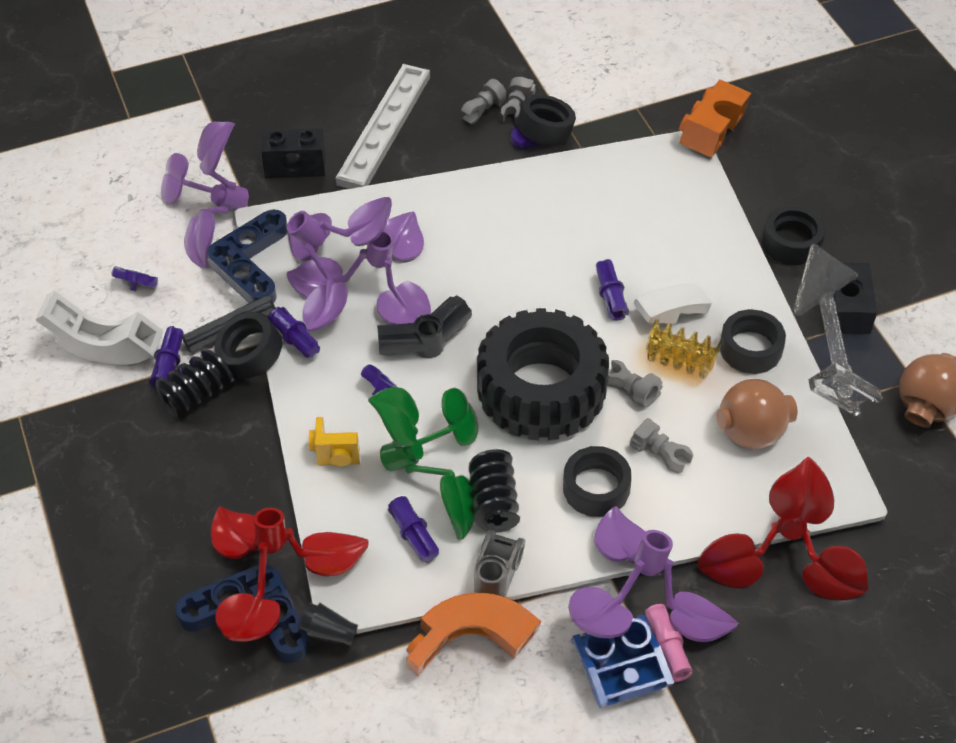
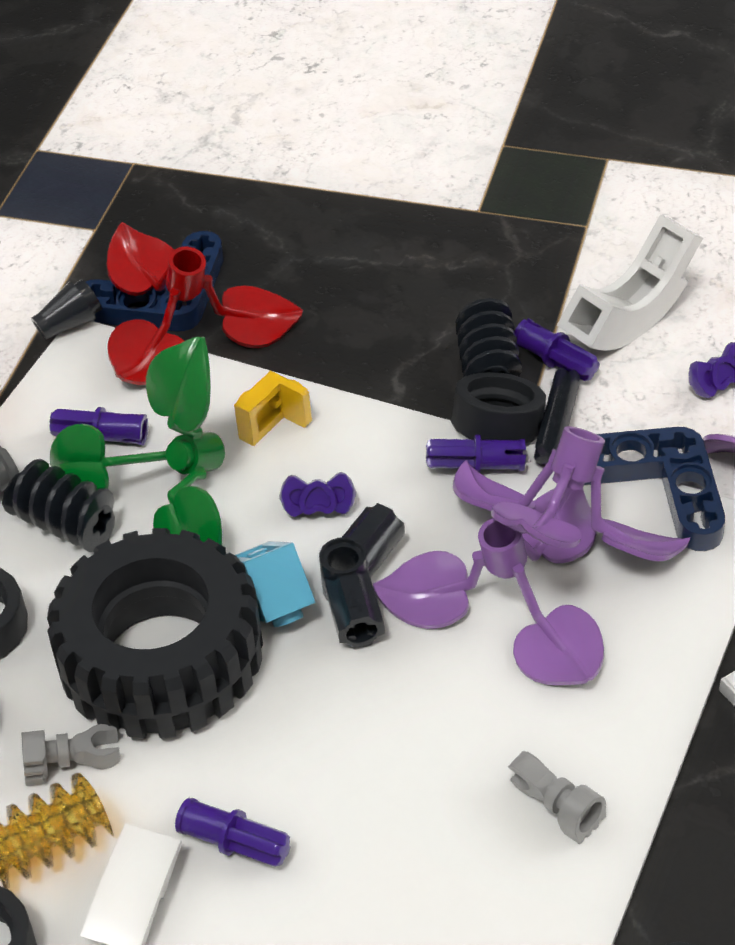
camera: 130 degrees right, 5 degrees down
none -> medium azure slope [235,541,316,627]
none -> light grey piece [508,751,606,844]

